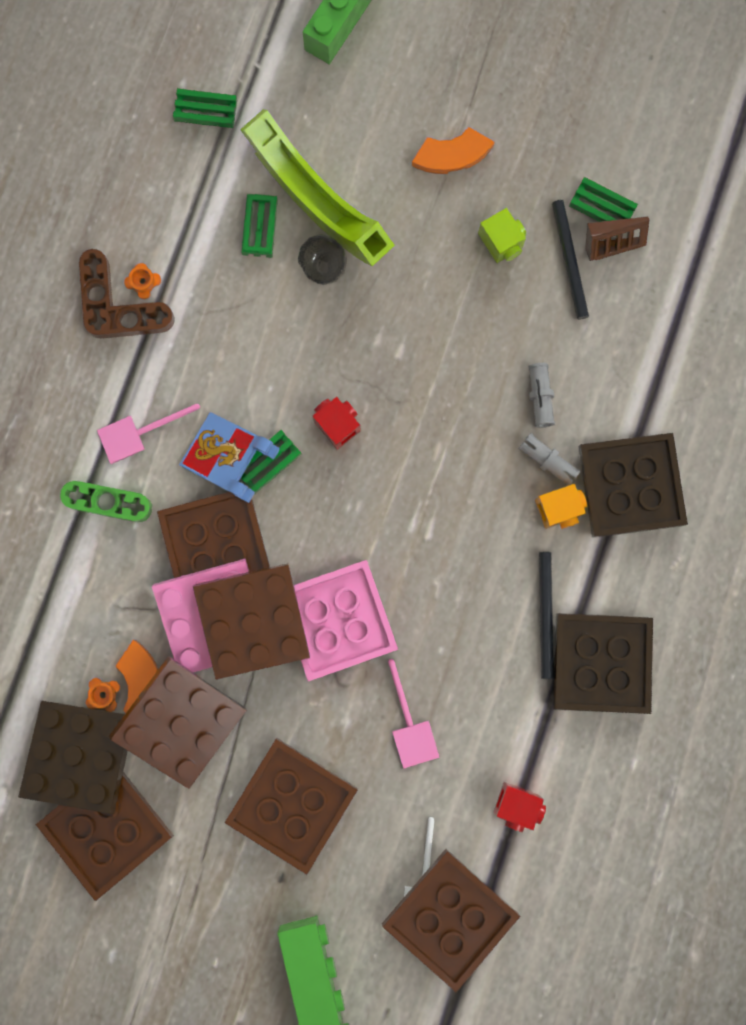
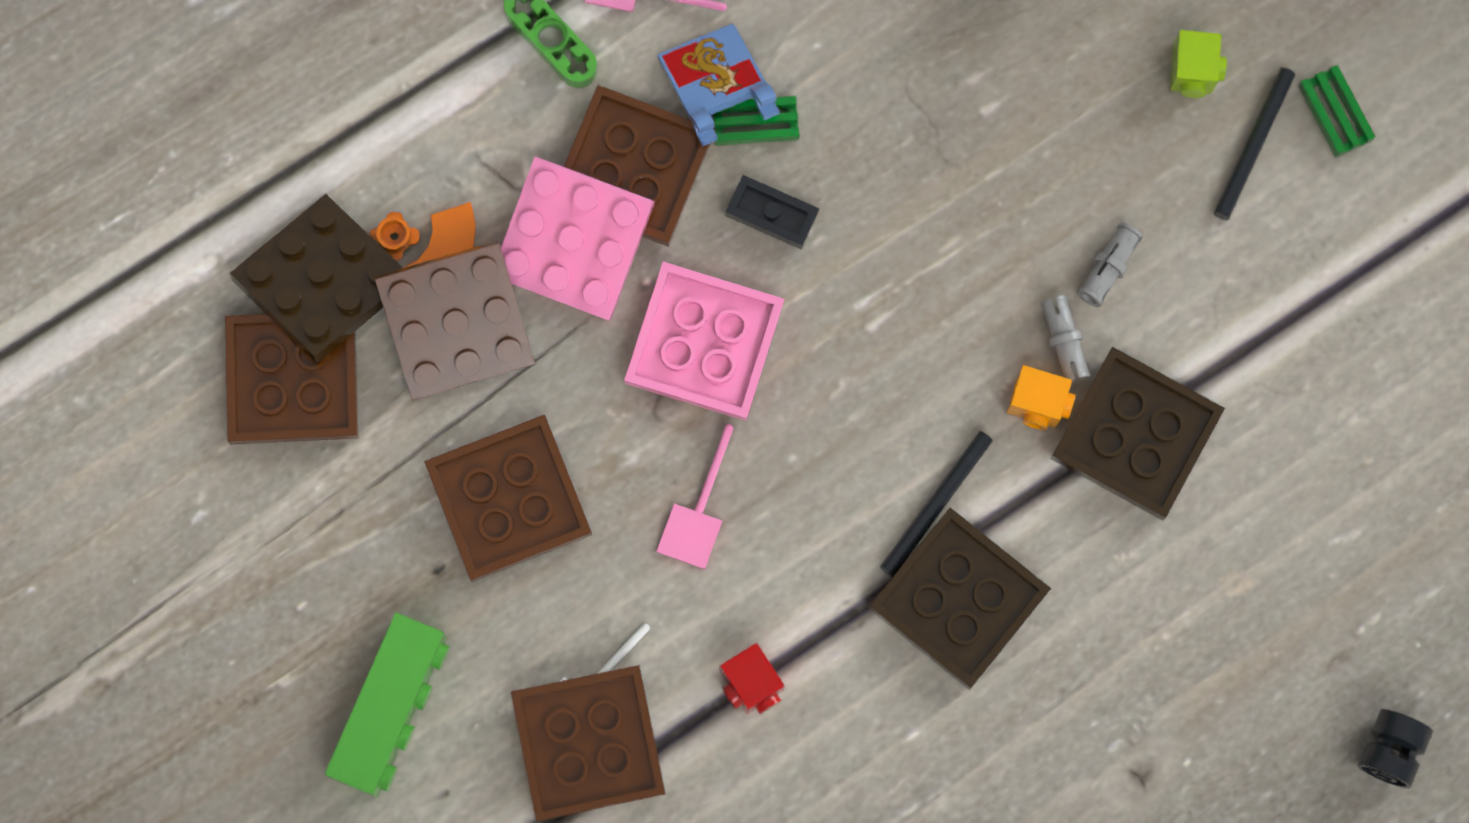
camera: 30 degrees right, 5 degrees down
reddish brown plate [193,563,310,680] -> none
red brick [313,397,361,450] -> none
reddish brown slope [585,216,650,261] -> none
none -> black plate [725,175,820,250]

